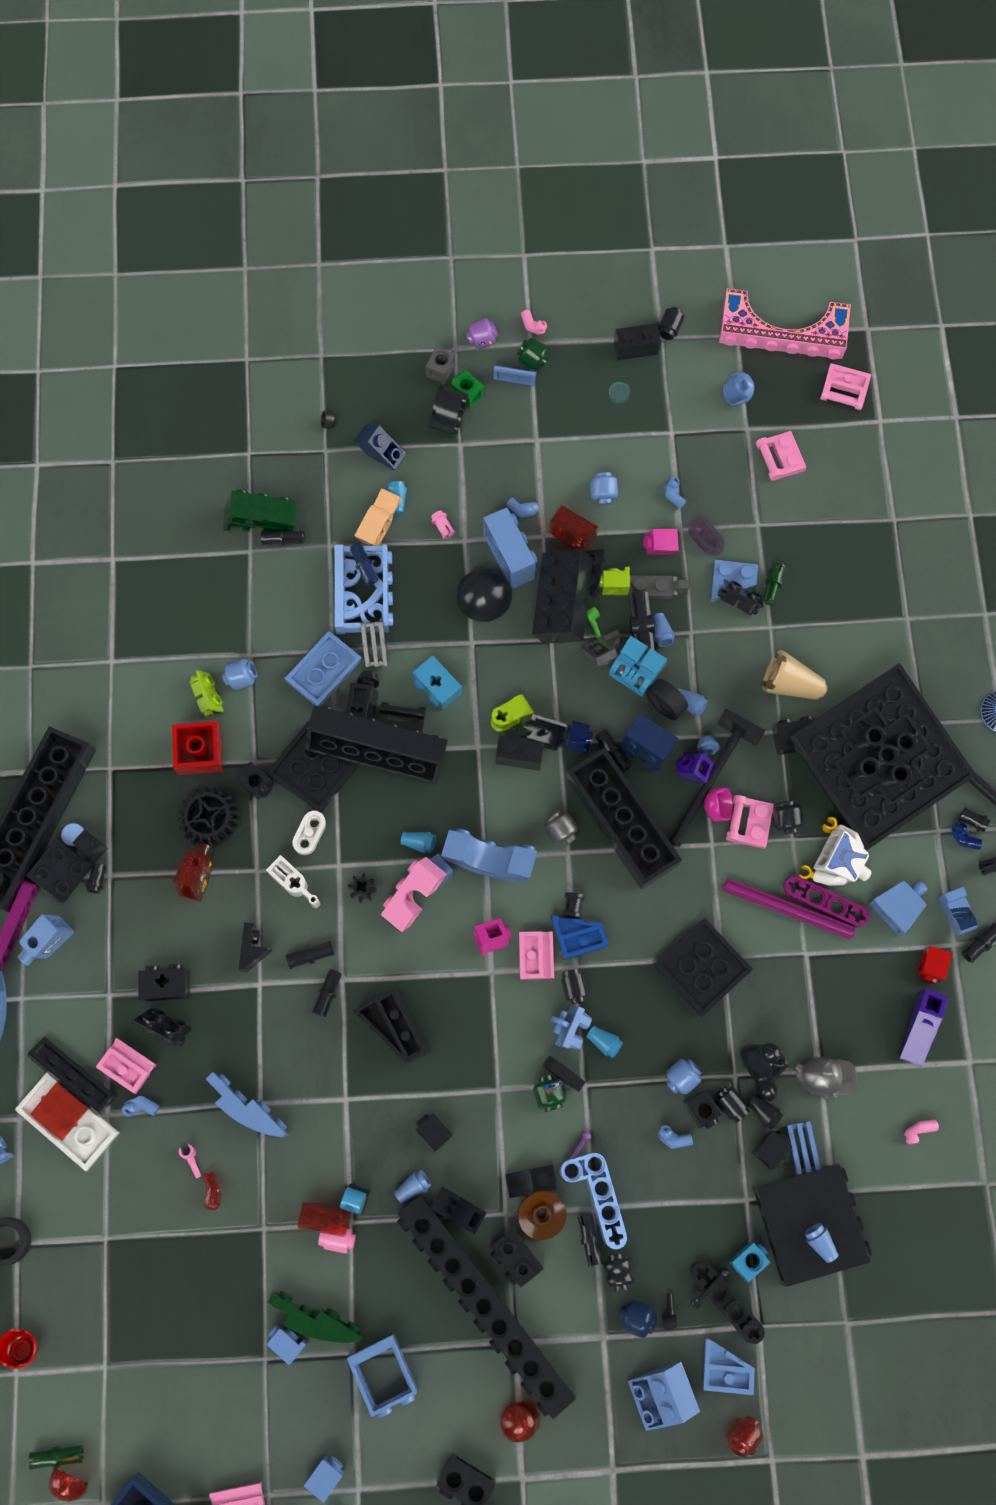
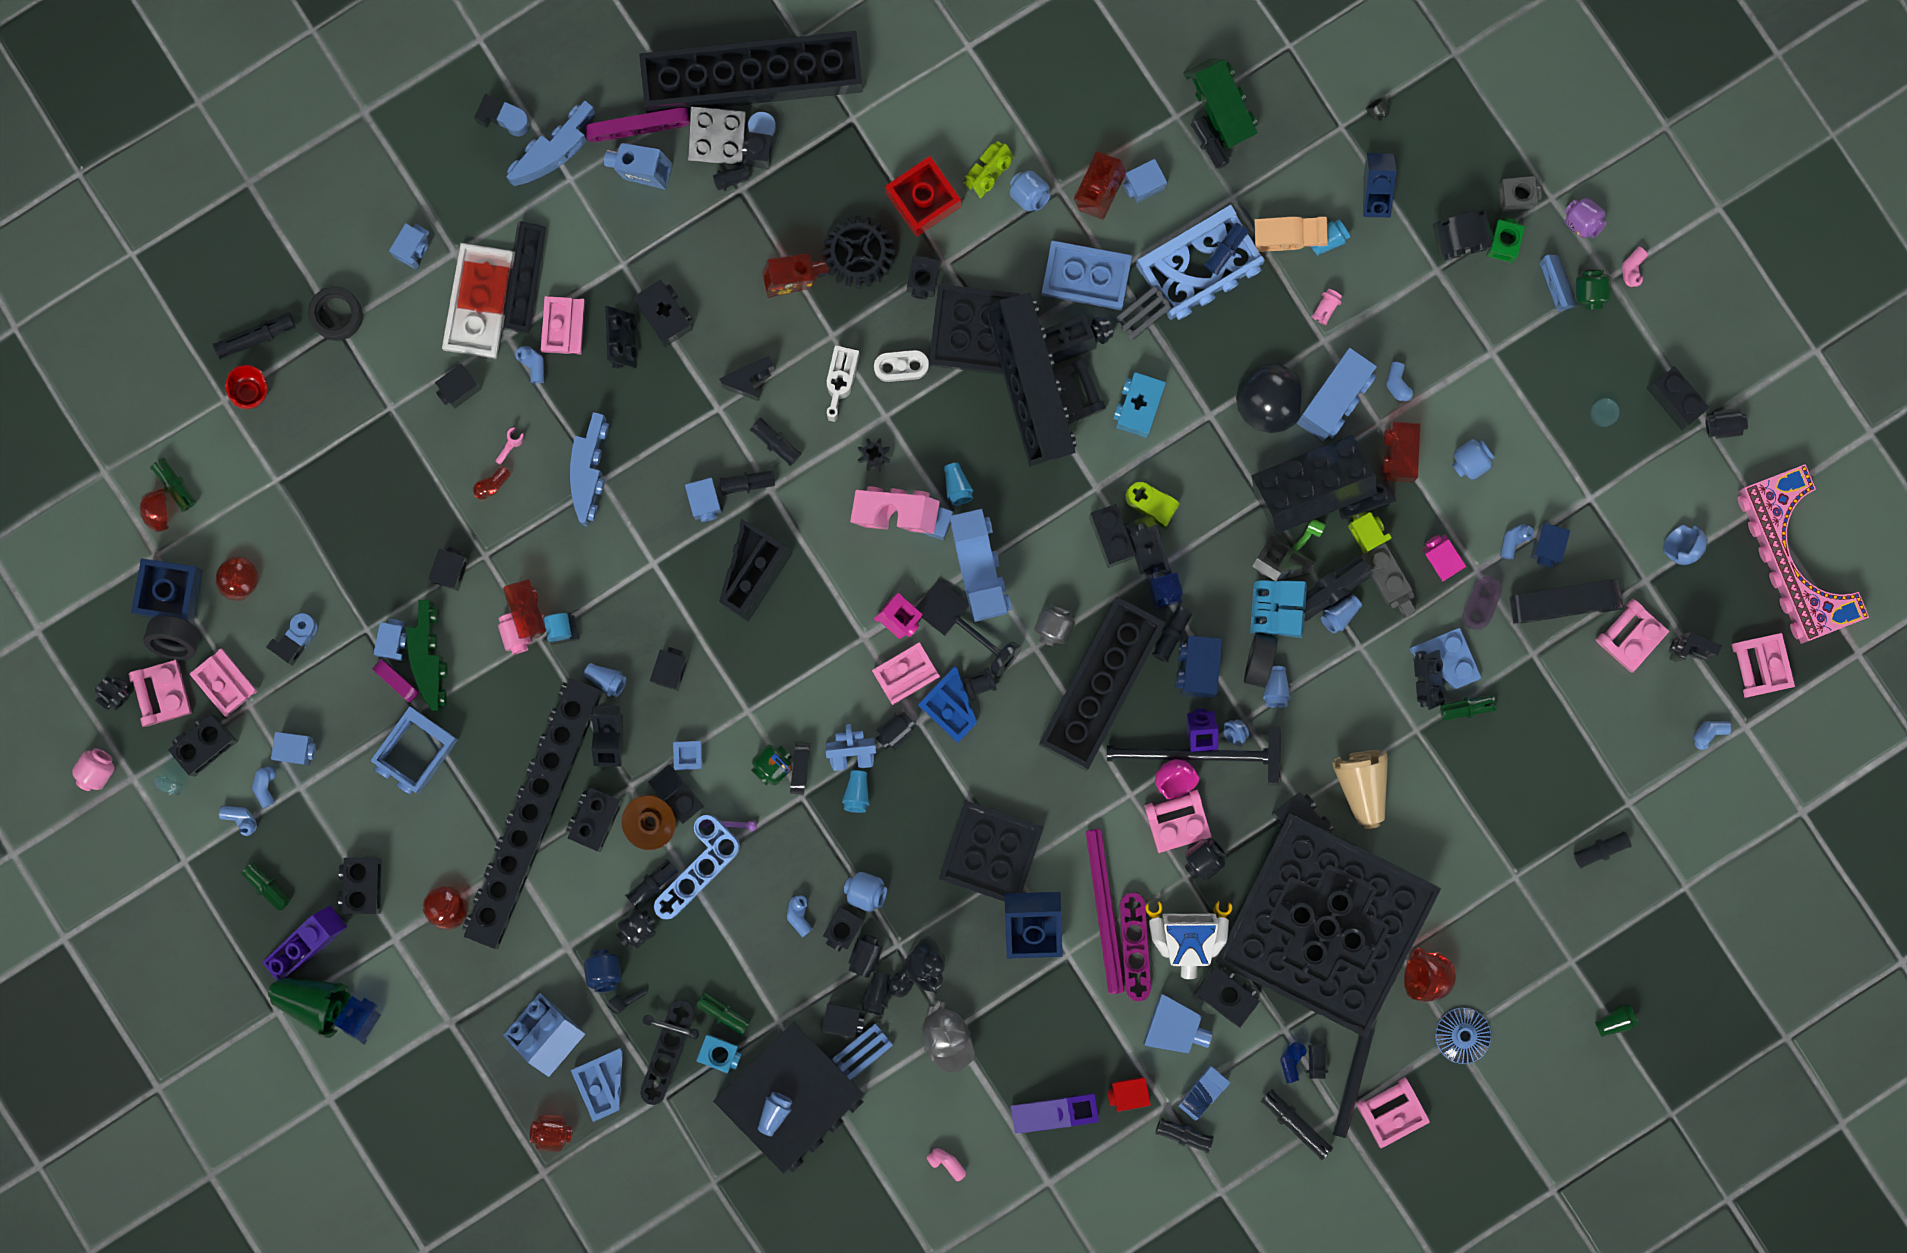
camera: 60 degrees right, 10 degrees up
none -> clear red hair [216,557,259,601]
none -> leg [266,613,318,666]
none -> magenta beam [372,658,420,703]
none -> black brick [428,546,469,591]
none -> black brick [435,363,481,408]
none -> medium blue plate [673,741,702,770]
none -> medium blue brick [685,478,722,522]
none -> dark green axle [697,993,751,1036]
none -> black piece [915,579,1021,677]
none -> dark blue brick [1005,892,1063,959]
none -> clear red brick [1074,151,1126,220]
none -> medium blue brick [1123,159,1167,203]
none -> black brick [1194,966,1260,1028]
none -> clear red piece [1404,948,1456,1002]
none -> black beam [1509,579,1624,624]
none -> dark blue brick [1530,523,1570,568]
none -> black pin [1573,831,1632,869]
none -> black bracket [1668,632,1722,662]
none -> medium blue arm [1693,721,1731,750]

